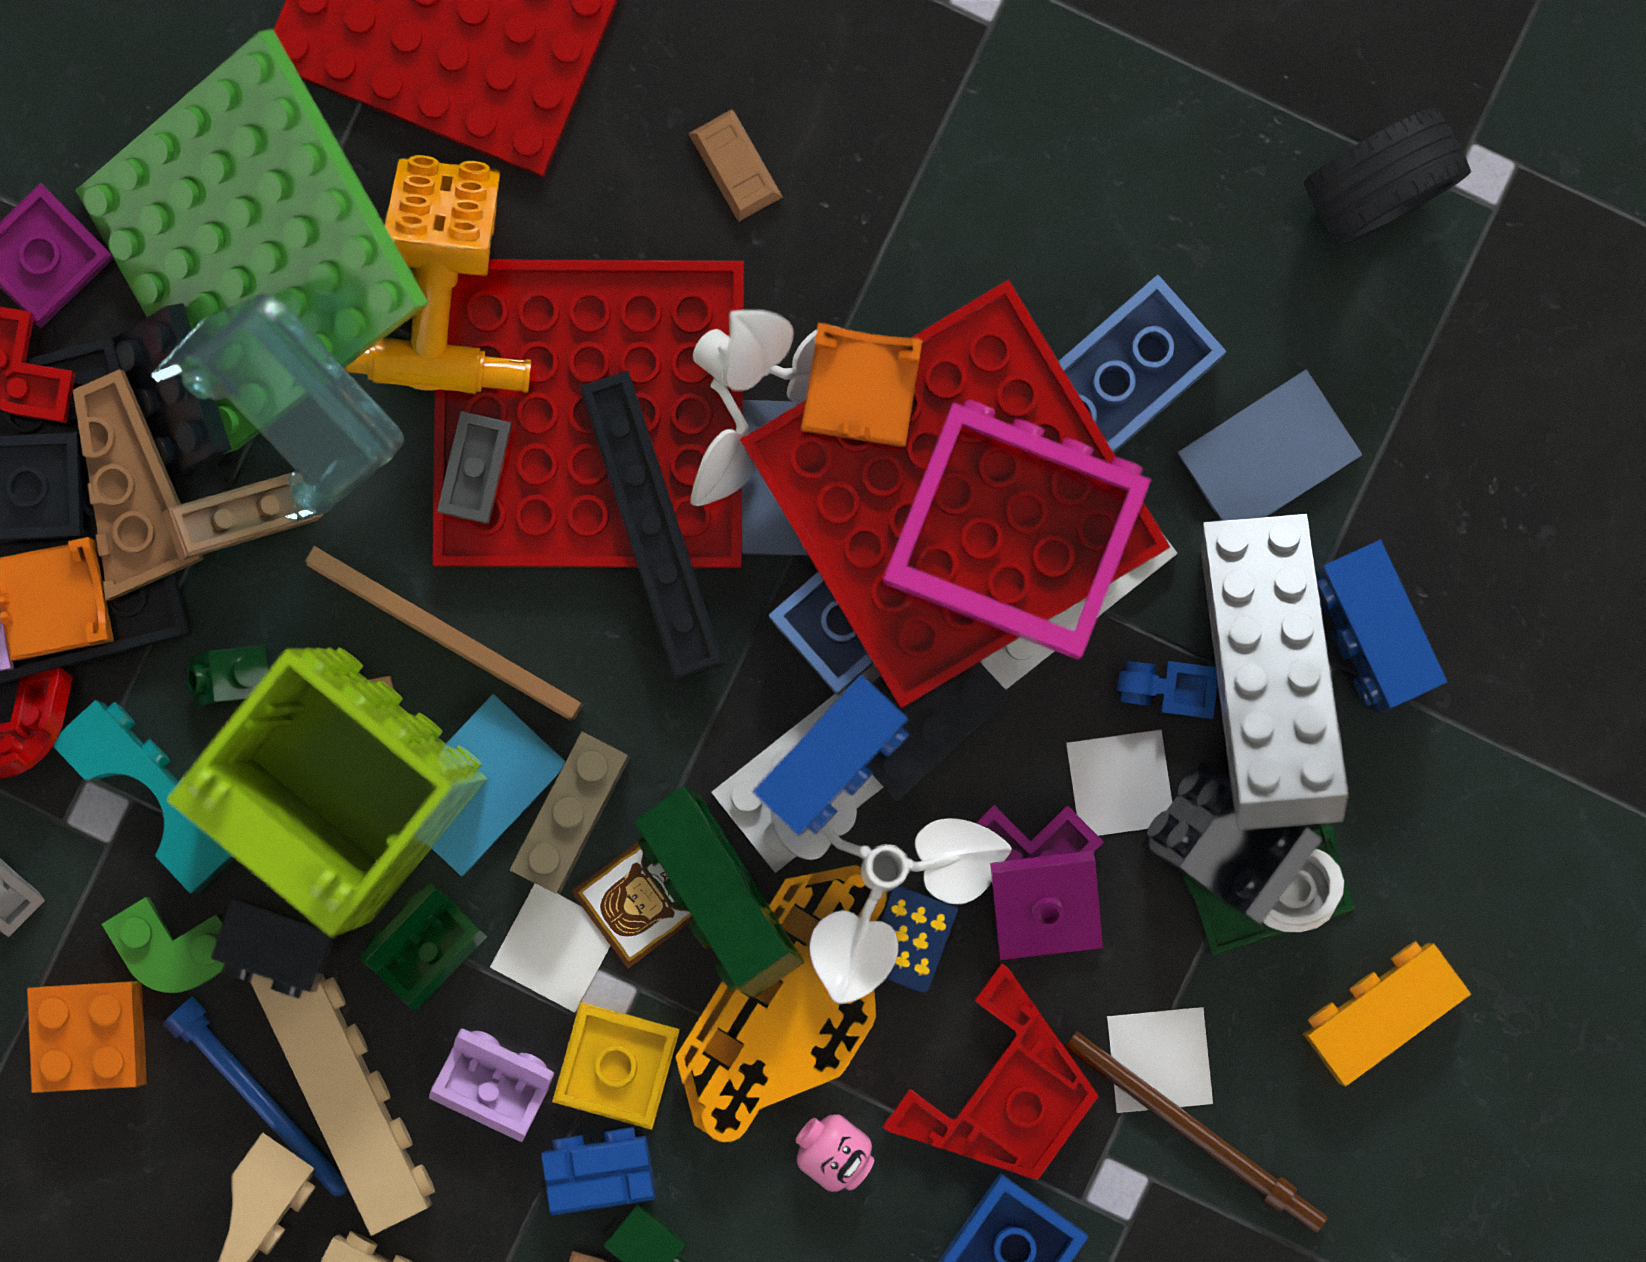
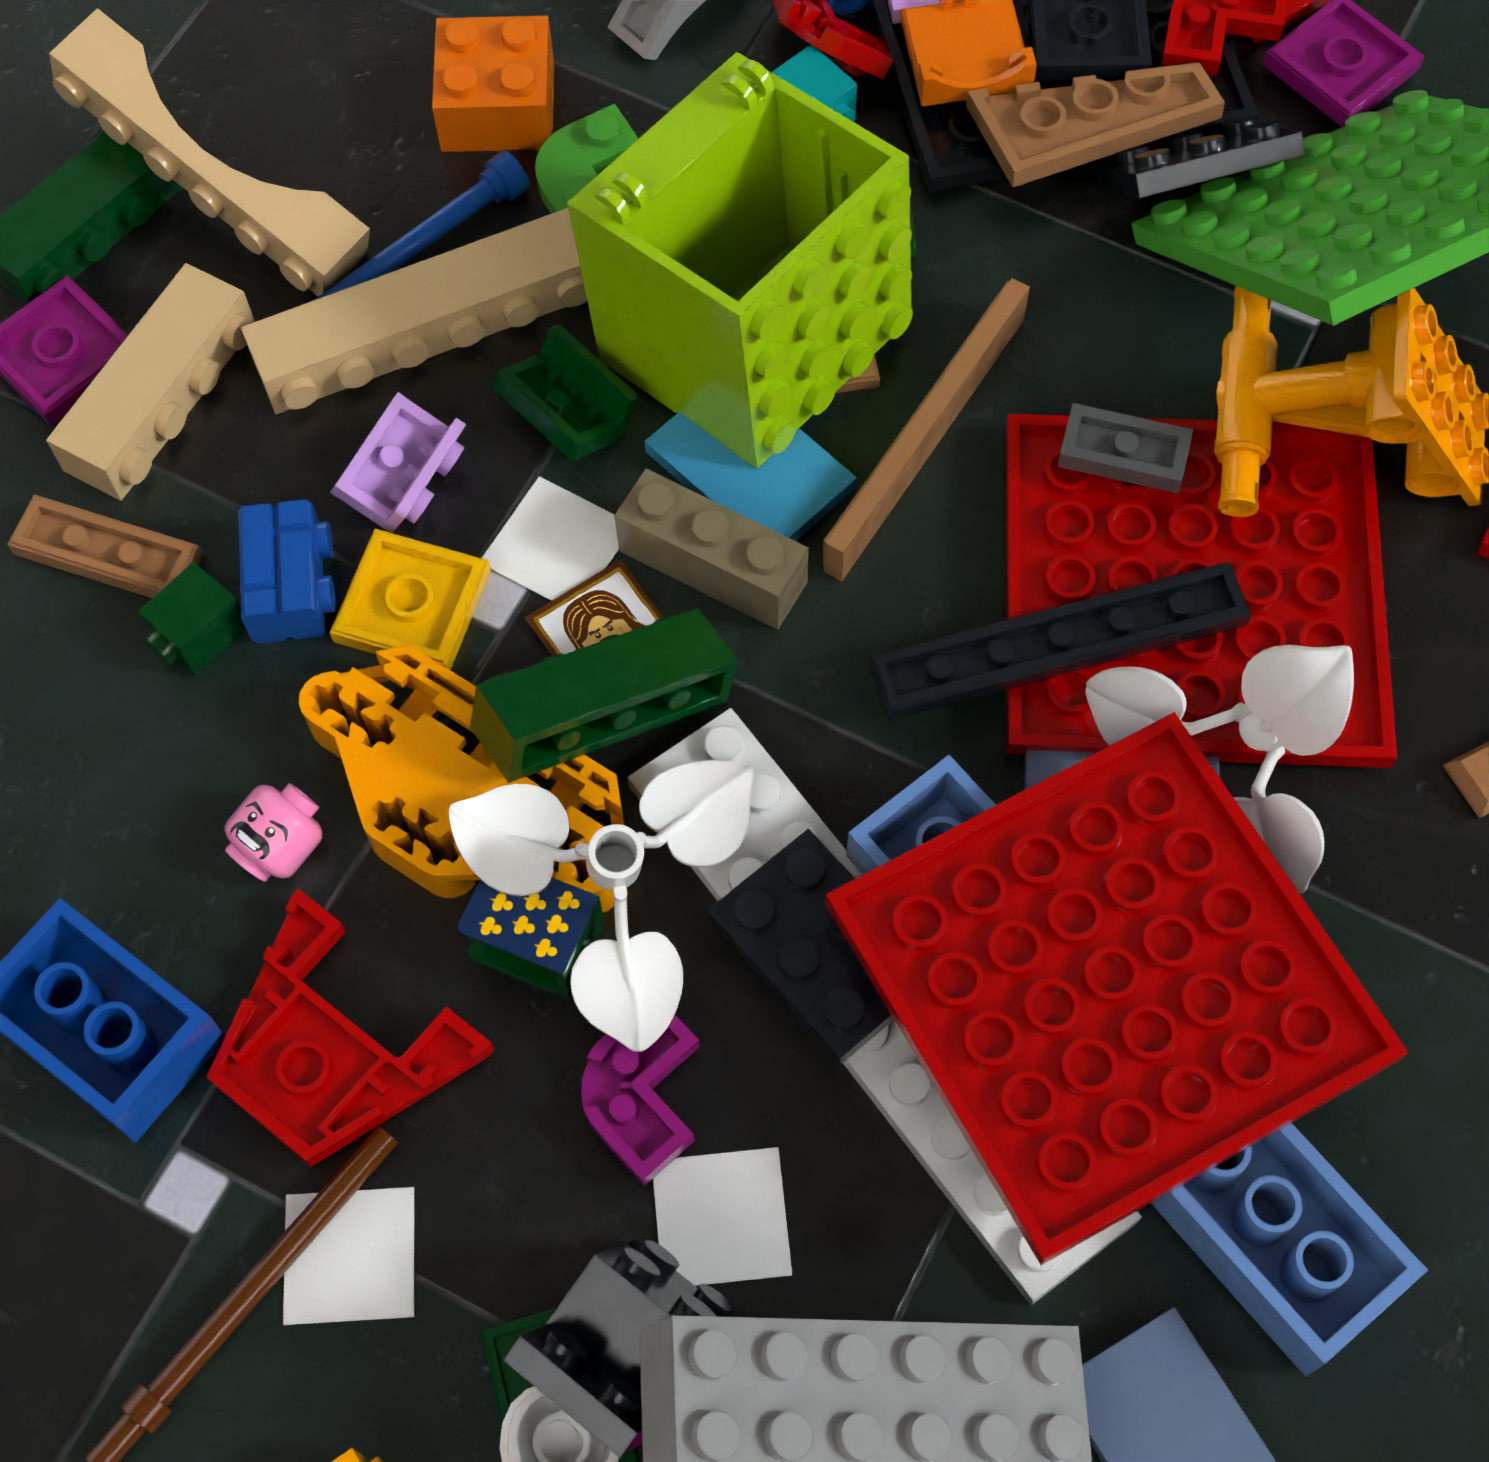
camera: 90 degrees right, 20 degrees down
clear light blue windscreen [151,294,404,524] -> none
medium nougat tile [162,469,323,561] -> none
black brick [211,899,336,999] -> none
blue brick [752,675,910,836] -> none
orange piece [801,323,922,447] -> none
dark pink window [883,400,1151,660] -> none
magenta plate [990,851,1103,960] -> none
blue plate [1117,661,1218,719] -> none

